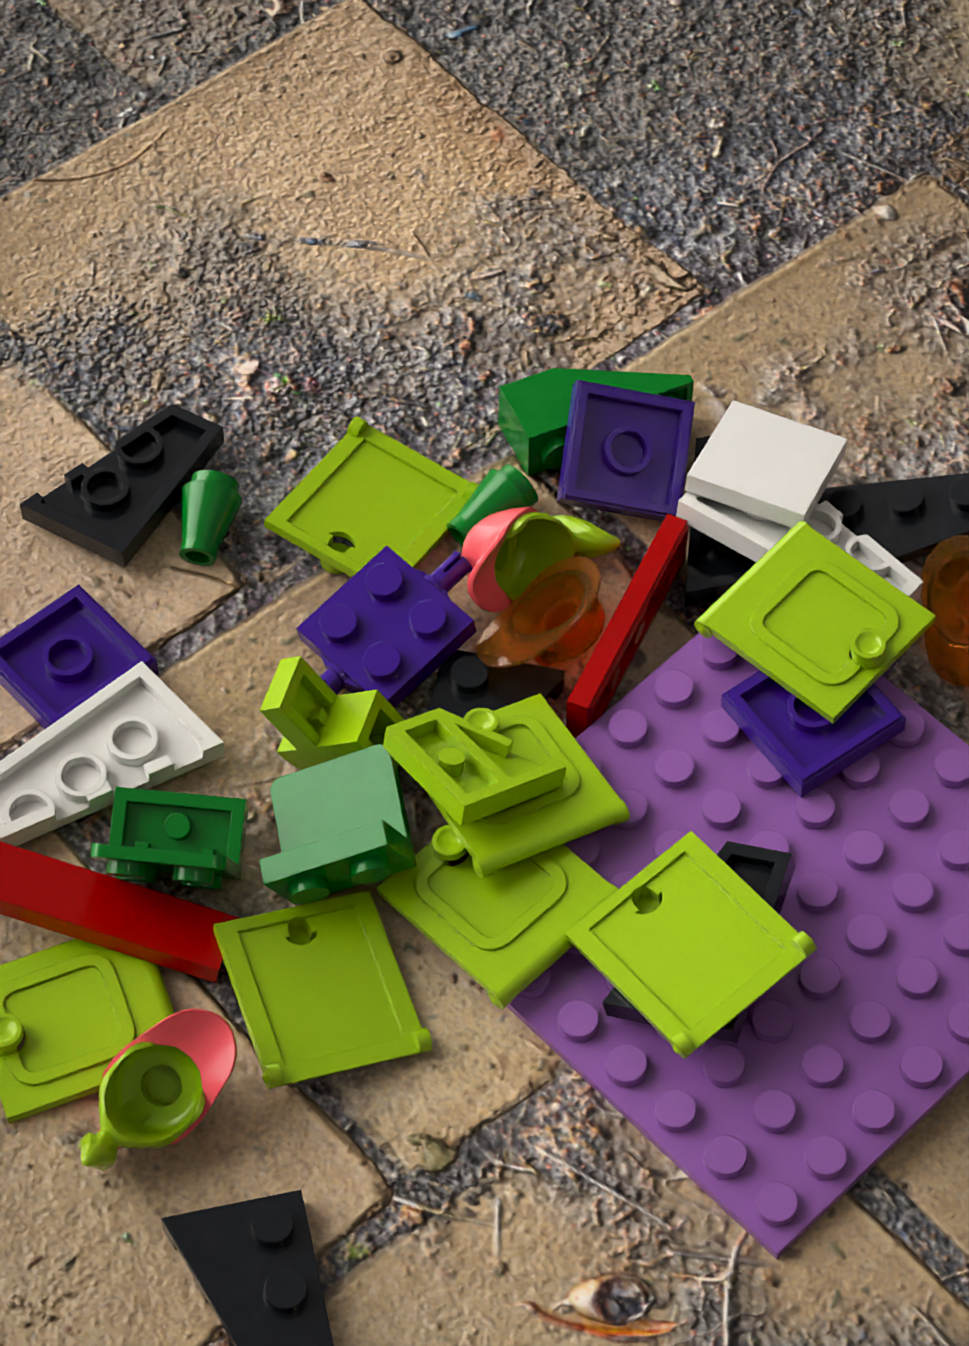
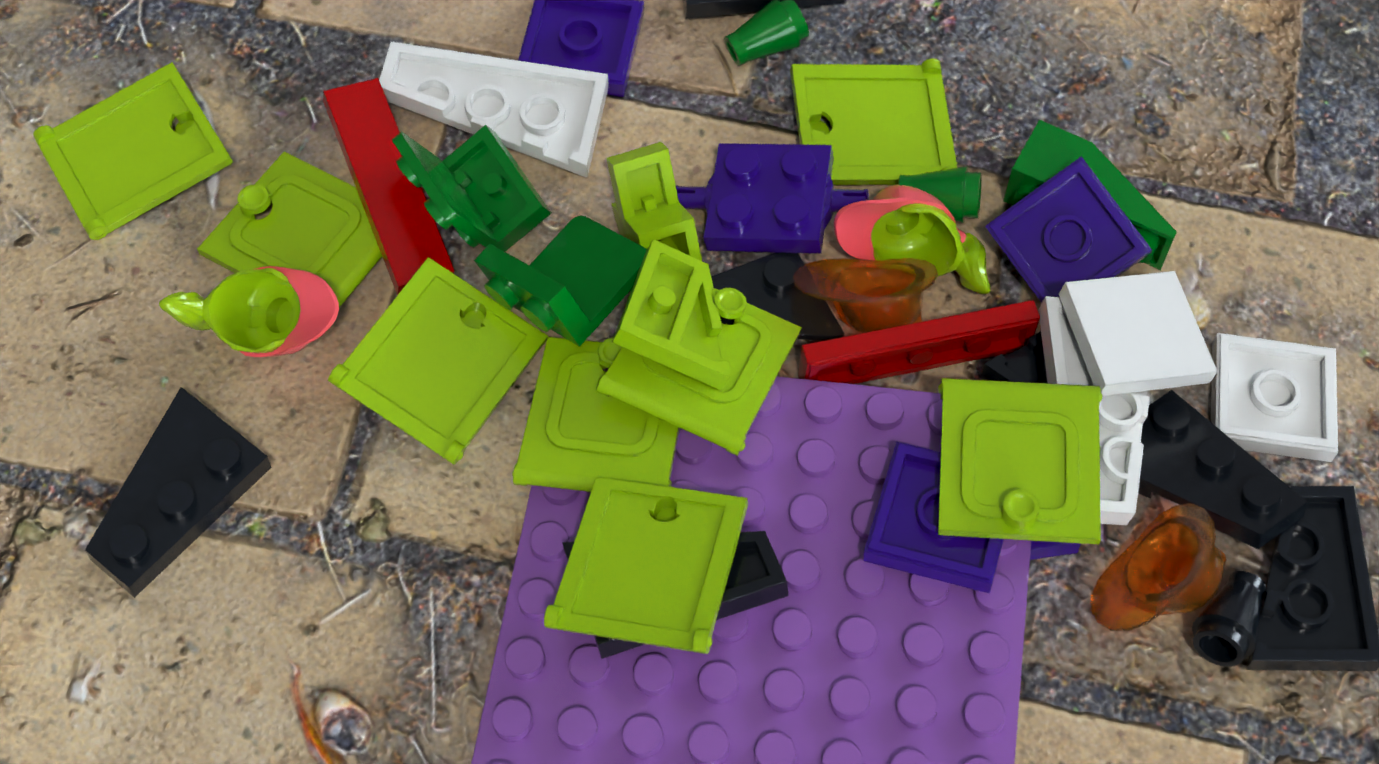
camera: 50 degrees right, 5 degrees up
none -> white tile [1211,333,1338,462]

